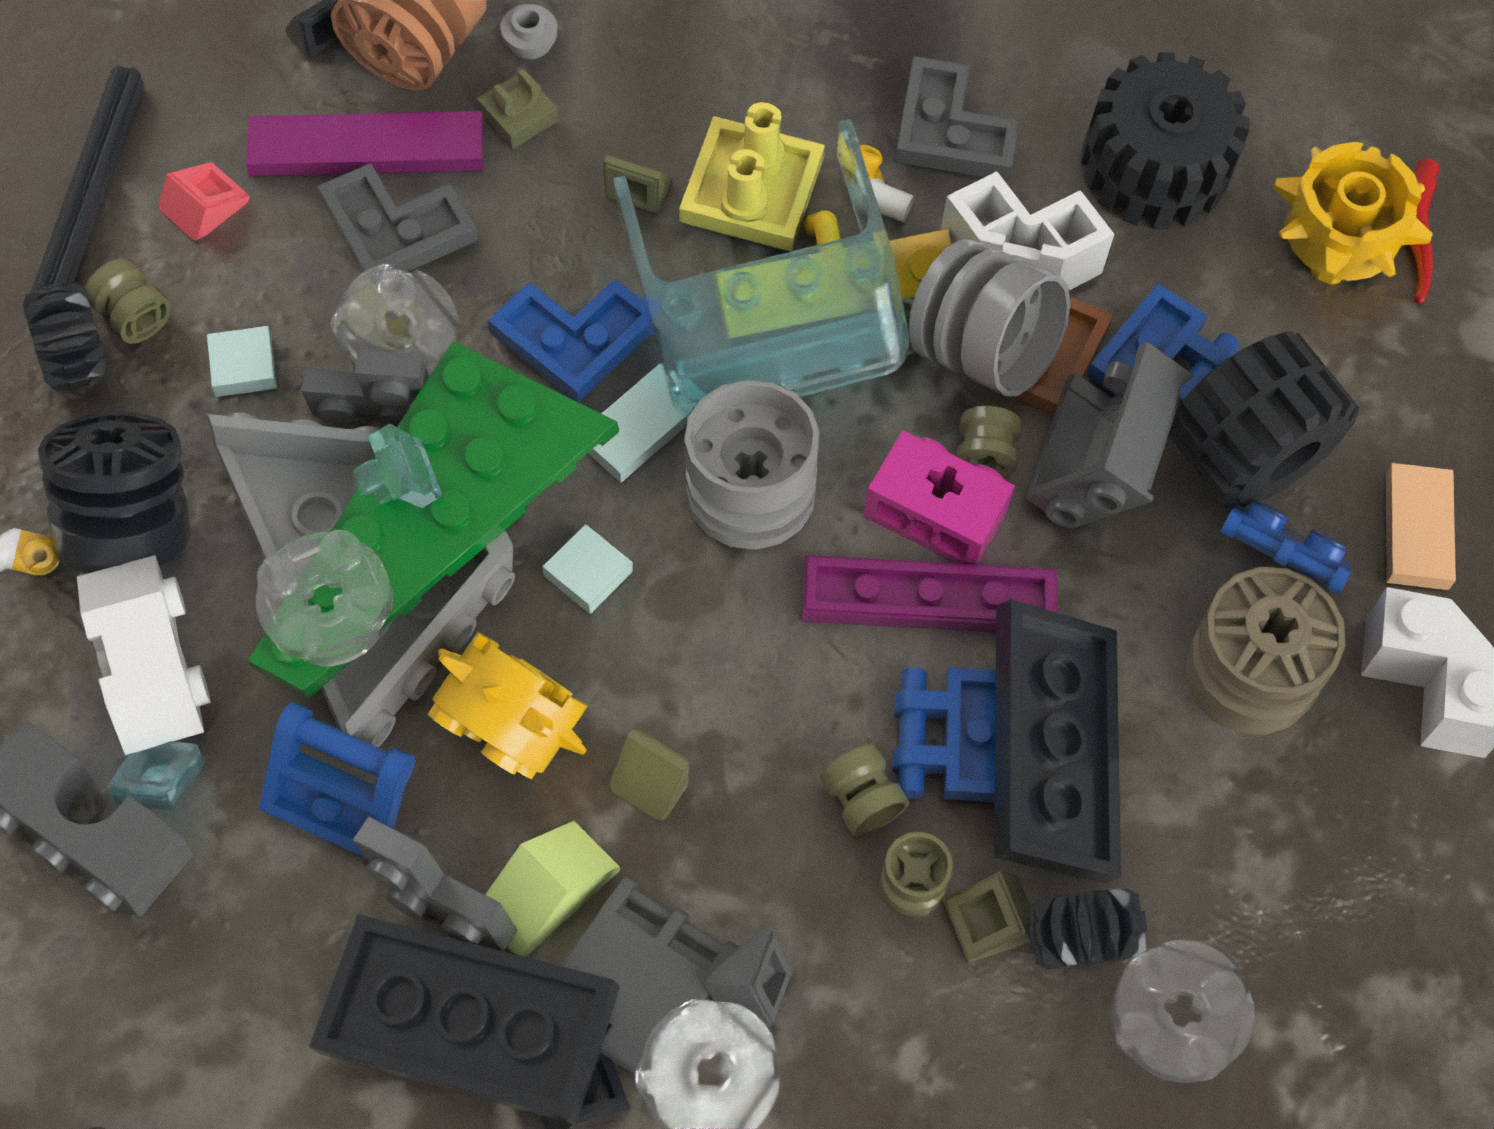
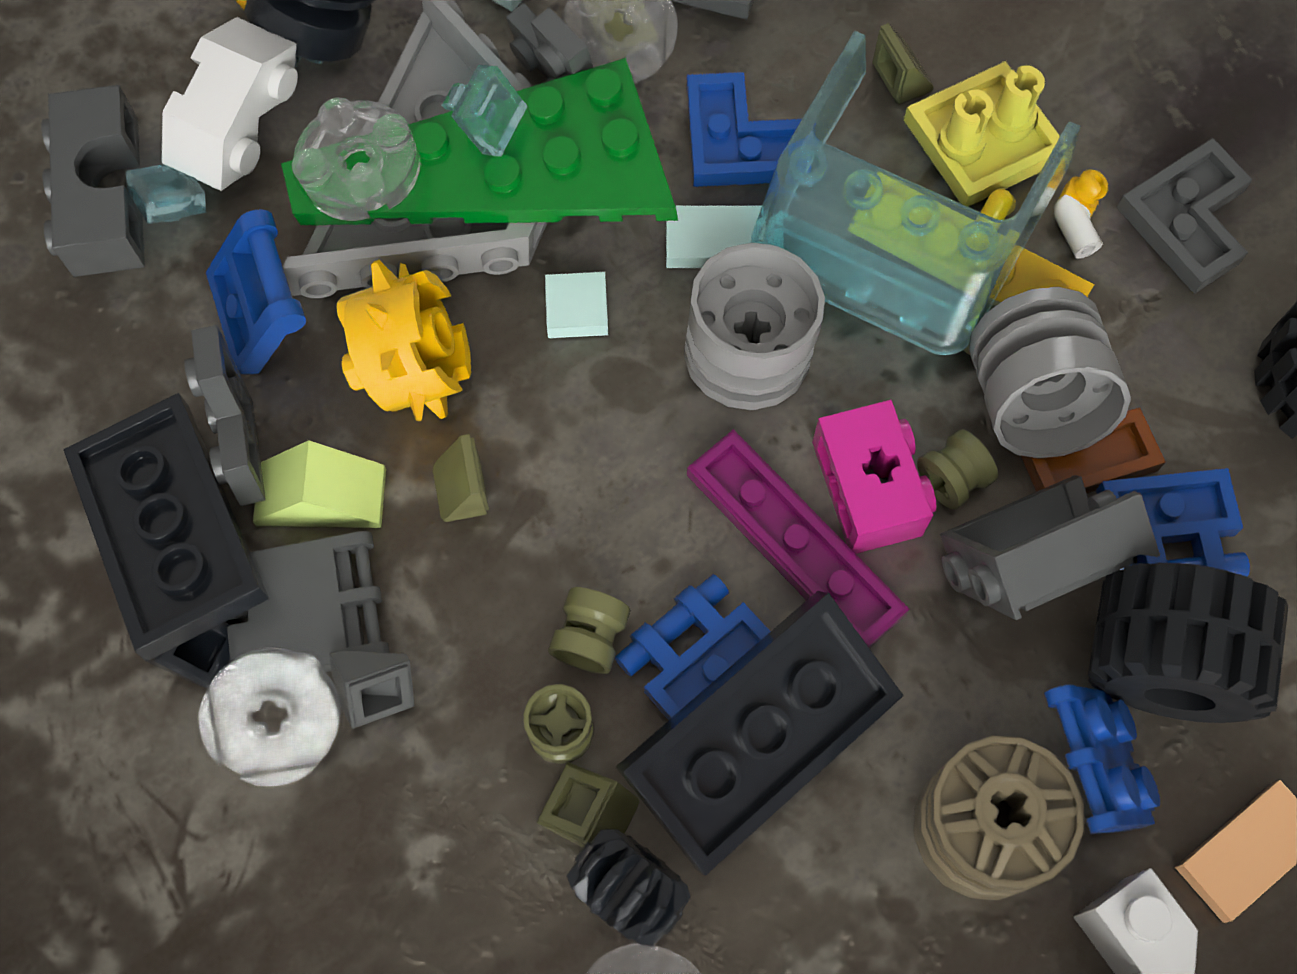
camera: 50 degrees right, 5 degrees up
white brick [940,172,1114,290] -> none

